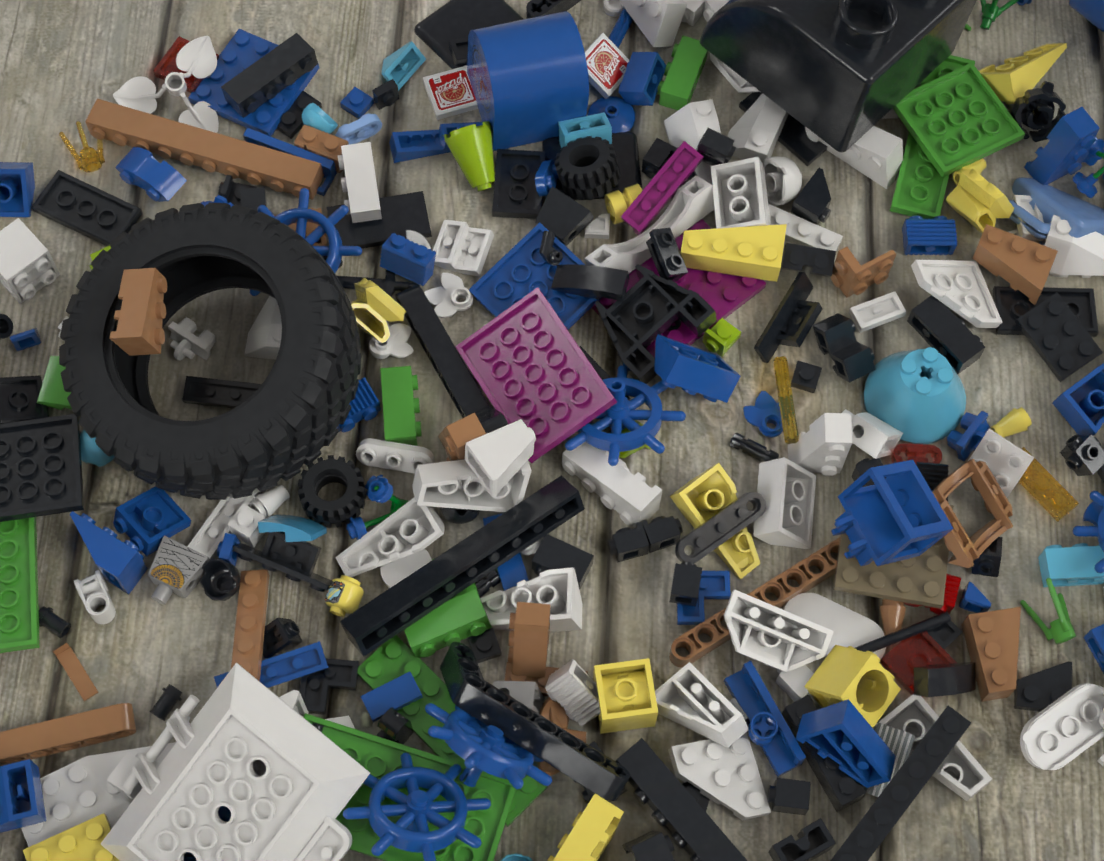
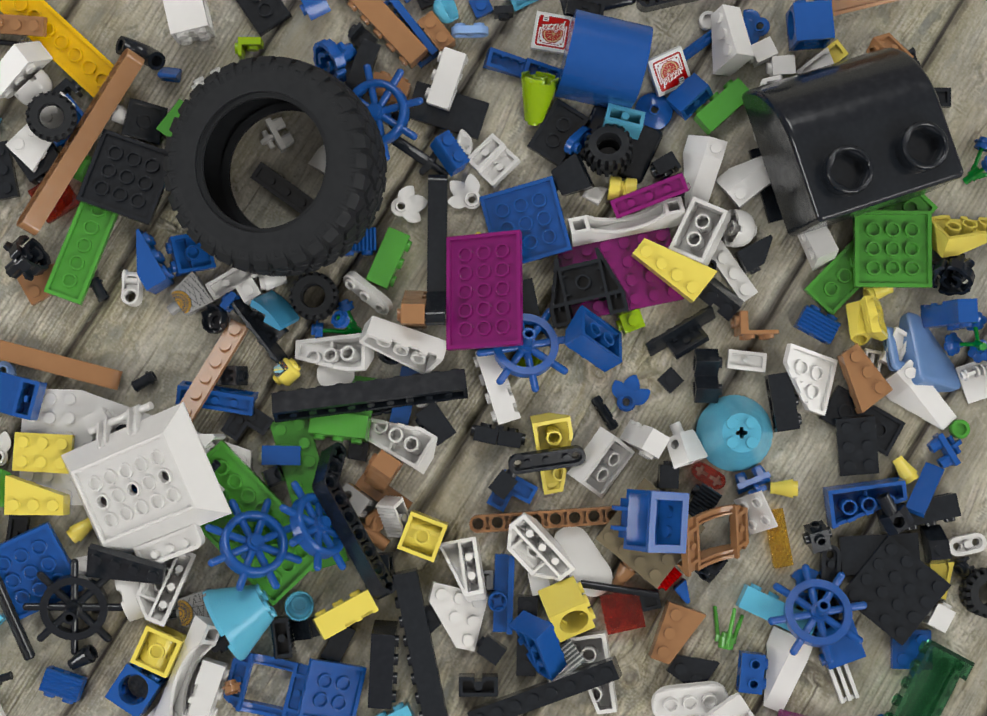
camera: 30 degrees right, 20 degrees up
medium nougat piece [53,643,99,701] -> none
medium nougat wedge [109,268,167,356] -> none
light yellow piece [351,278,407,343] -> none
white slope [465,419,536,497] -> none
black arm [539,231,563,266] -> none
black slope [551,264,630,302] -> none
black bracket [646,227,688,282] -> none
black brick [696,127,736,166] -> none
clear yellow axle [773,356,799,444] -> none
black slope [914,662,976,697] -> none

